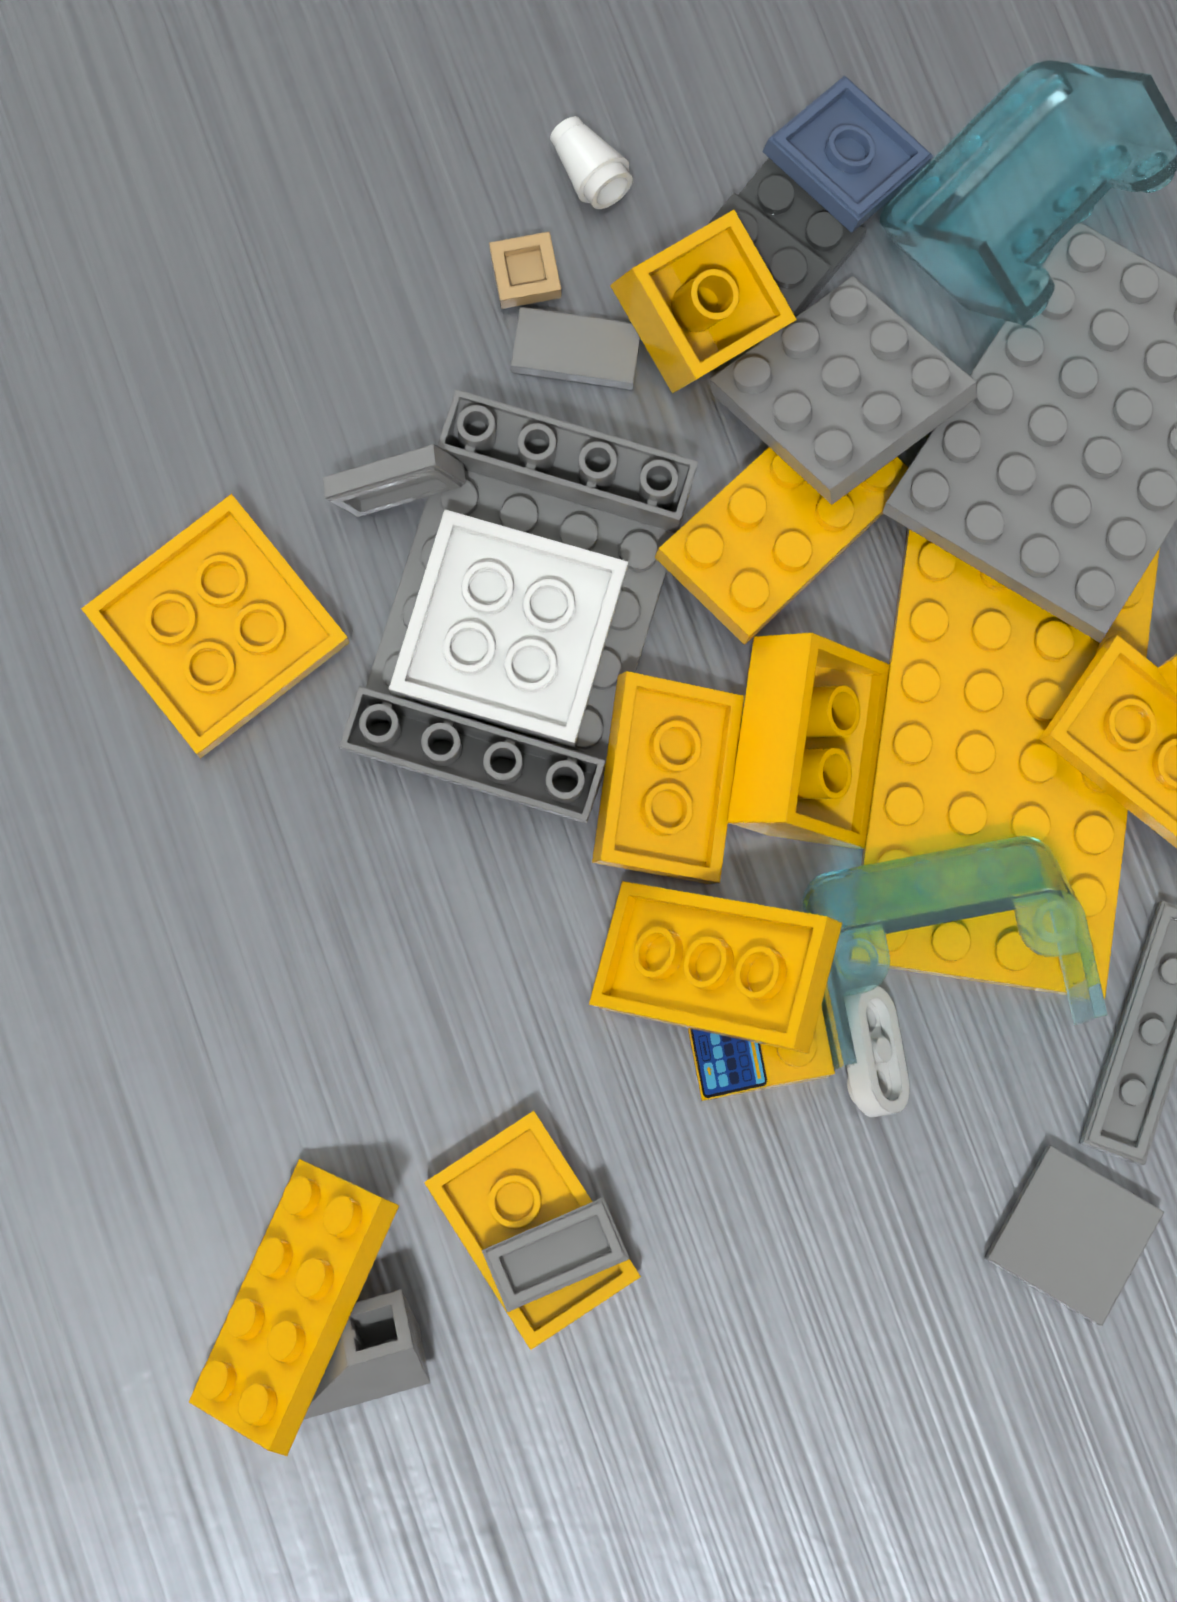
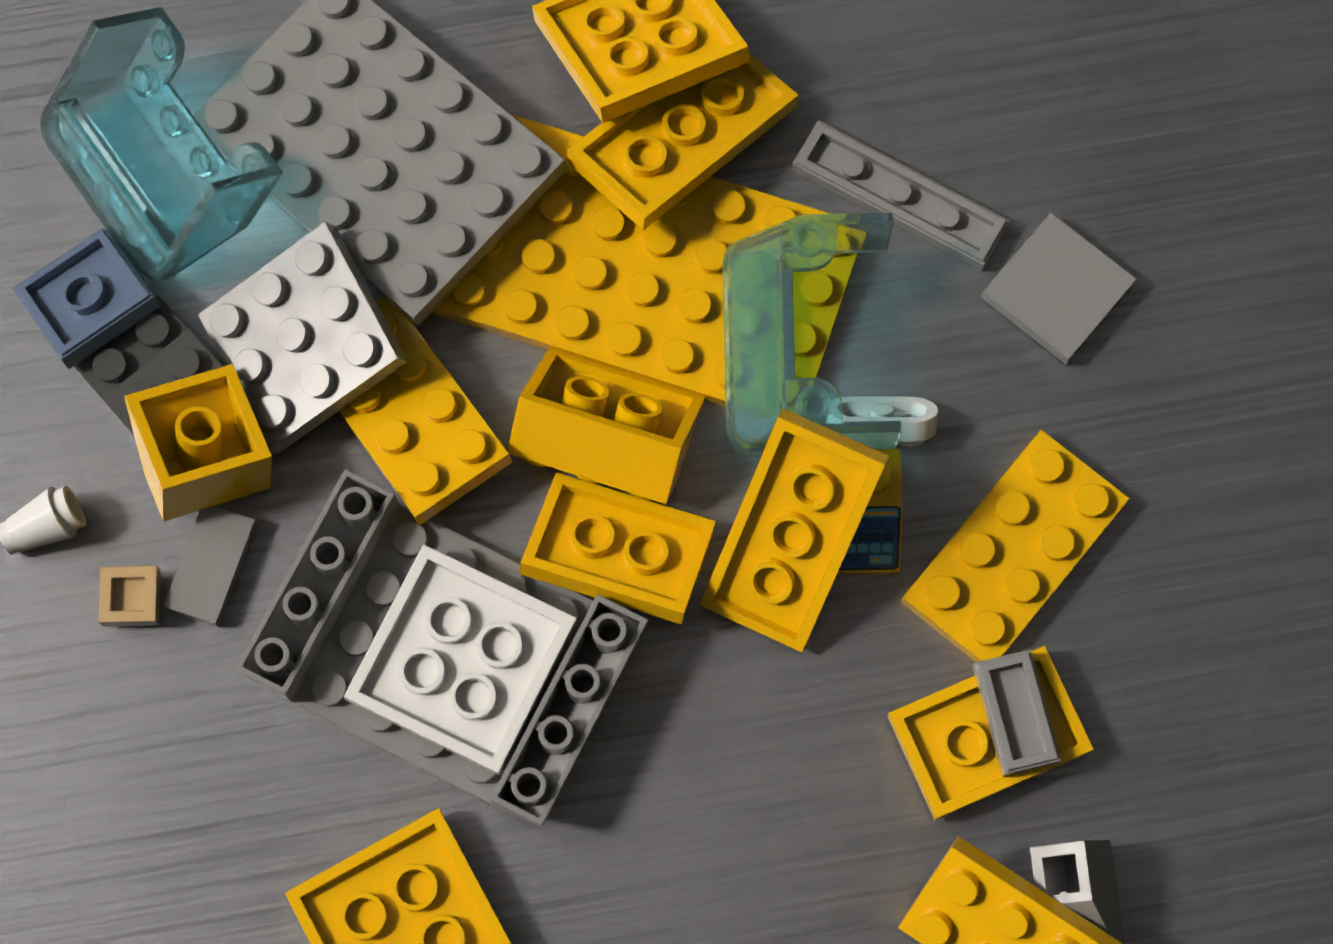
camera: 75 degrees left, 5 degrees down
light grey tile [323,444,466,517] -> none
none -> yellow plate [901,430,1130,662]

